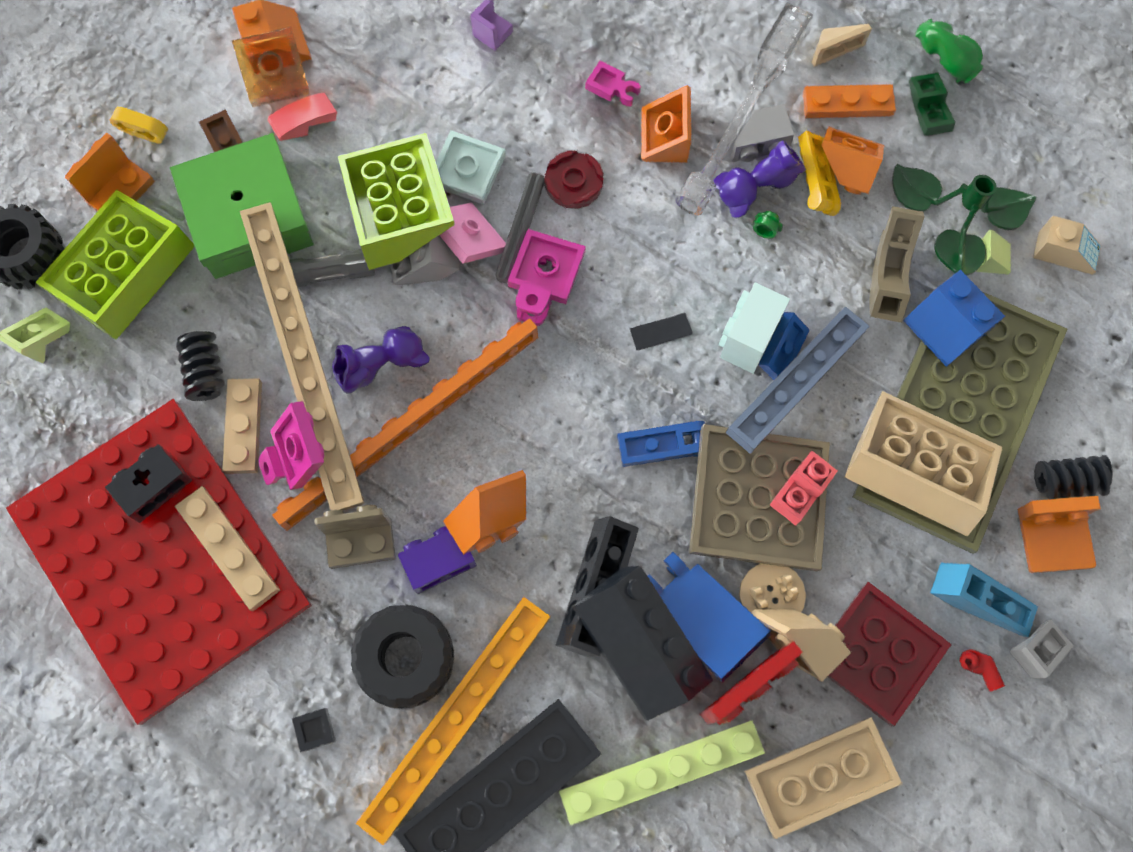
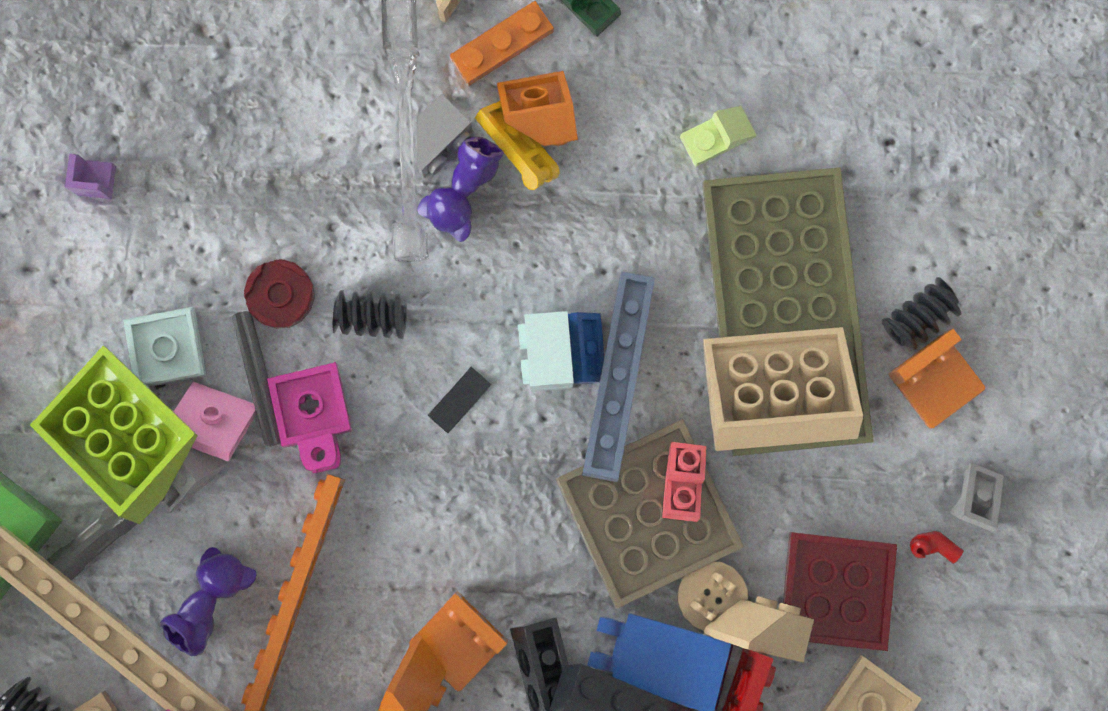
camera: 35 degrees left, 10 degrees up
dark pink plate [585,60,641,107] -> none
blue plate [617,421,705,467] -> none
orange slope [642,85,691,163] -> none
green plate [753,211,783,239] -> none
dark tan arch [869,206,925,323] -> none
dark green plant [892,164,1036,276] -> none
blue slope [903,269,1005,367] -> none
dark azure slope [930,563,1038,637] -> none
tan slope [1033,216,1101,275] -> none
none -> black piece [332,290,407,339]
none -> orange bracket [409,591,508,692]

